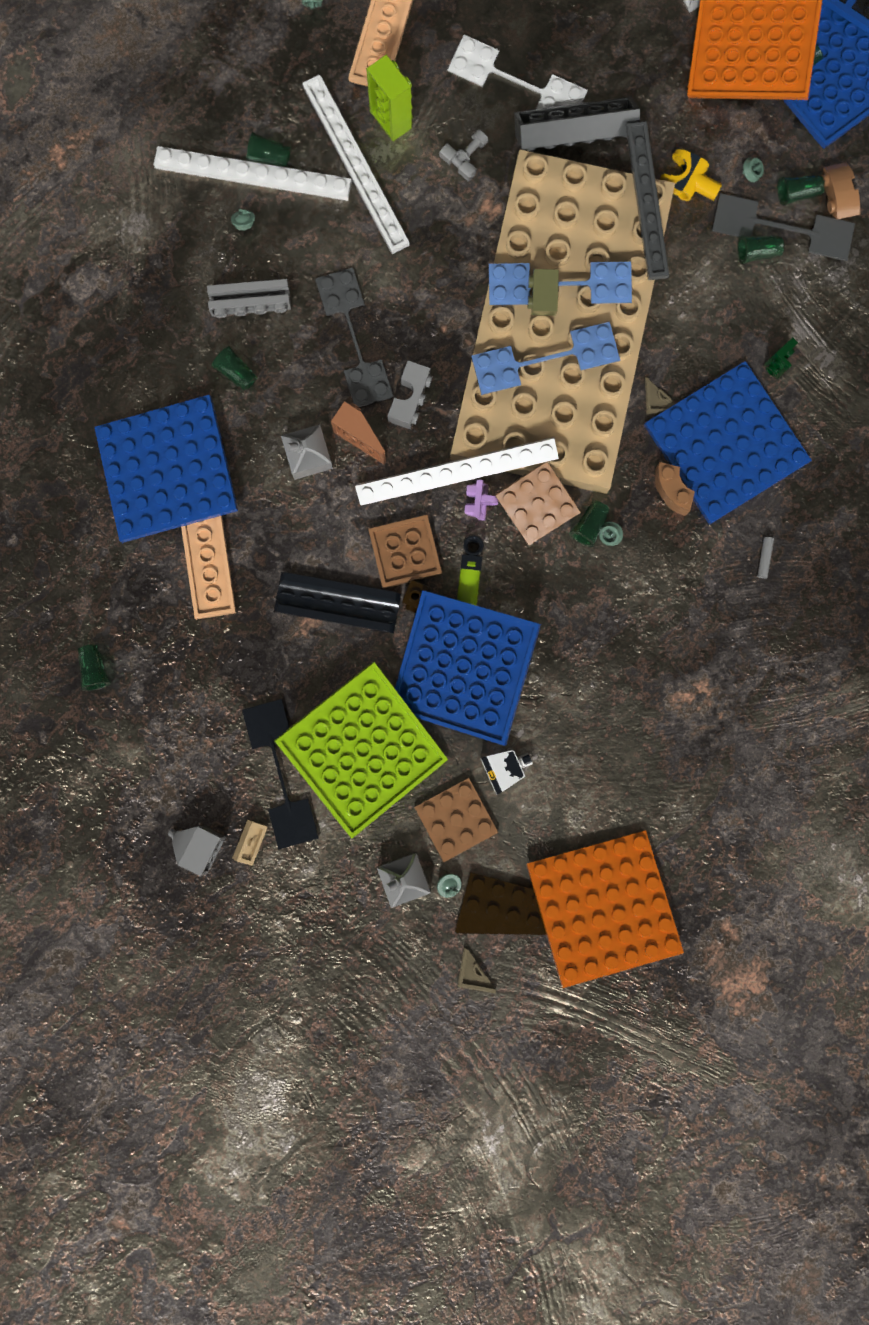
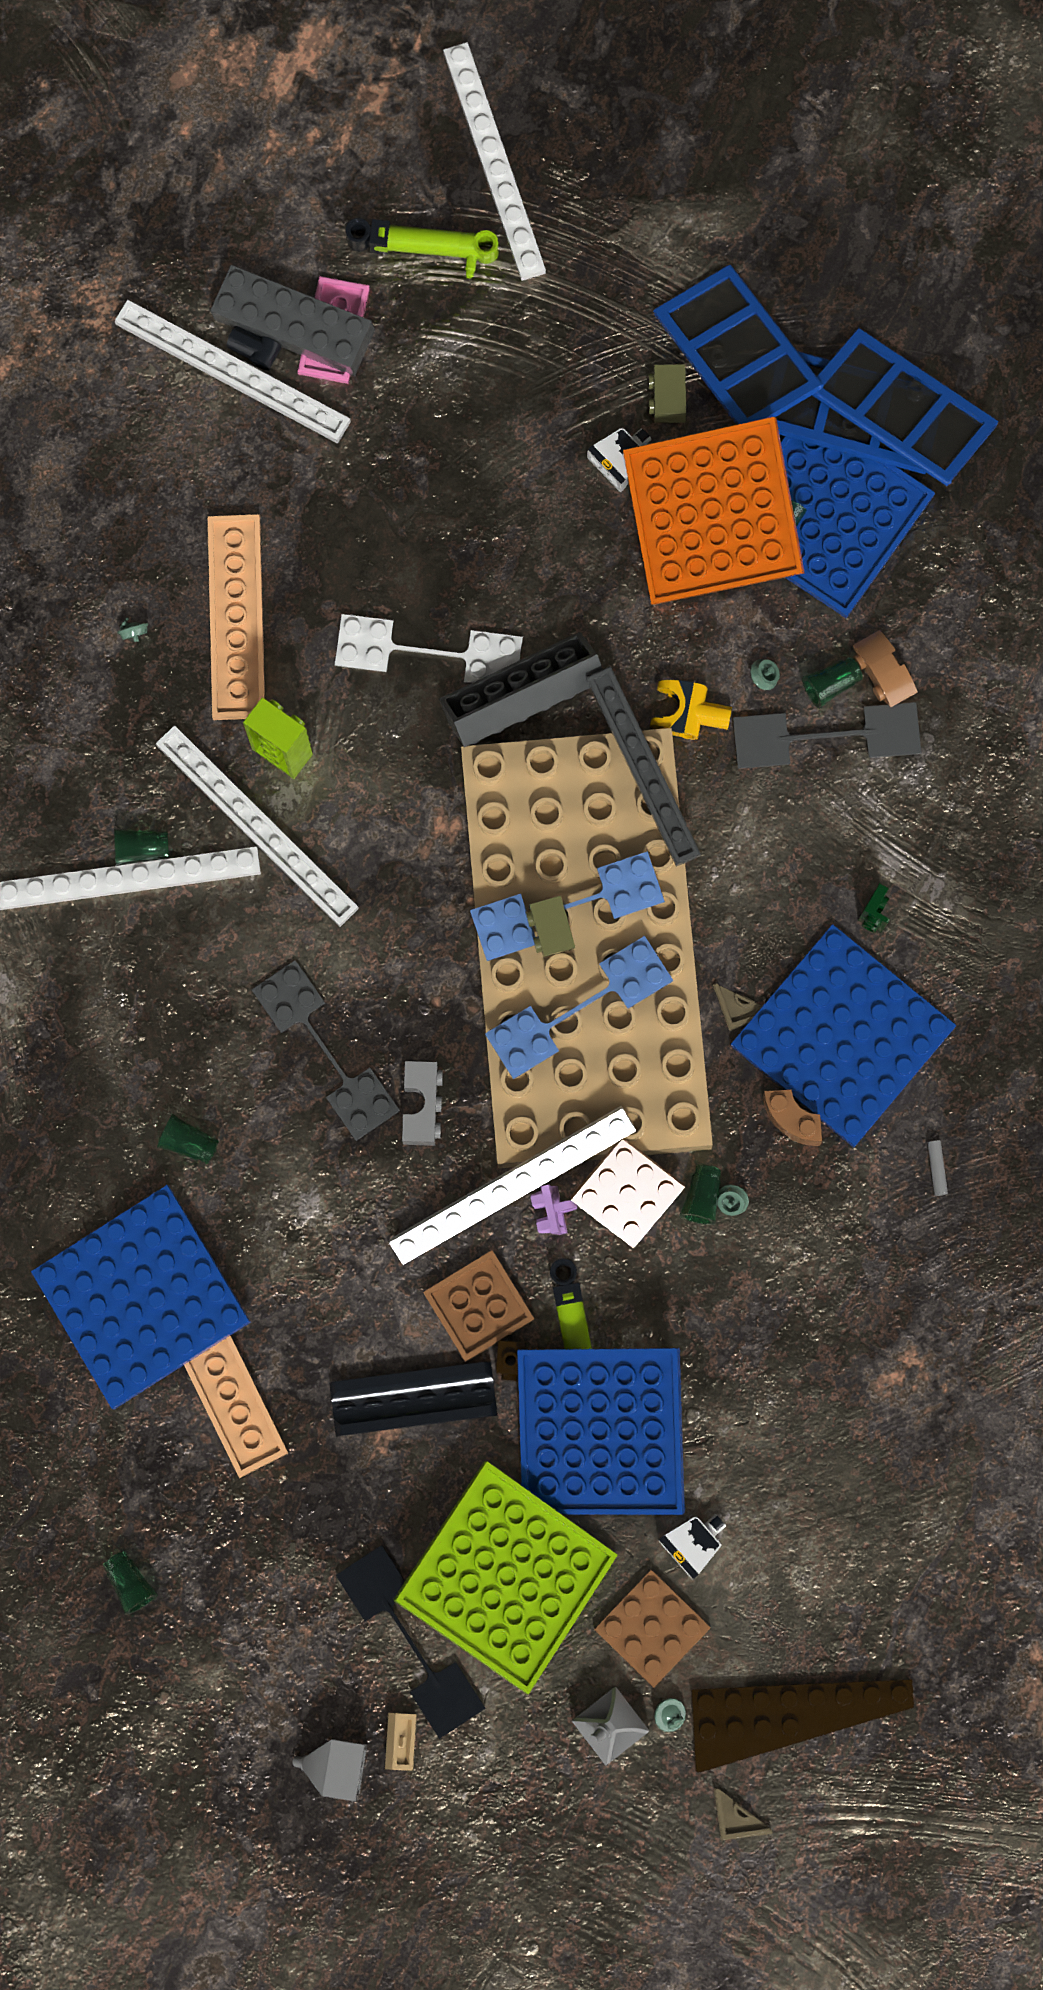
camera: 10 degrees left, 5 degrees down
light grey brick [207,279,291,318] -> none
sand green hat [231,209,255,230] -> none
light grey piece [281,425,333,480] -> none
nougat slope [331,401,386,465] -> none
light grey bar [439,130,488,182] -> none
orange plate [526,831,684,988] -> none
clear green plant [737,235,784,264] -> none

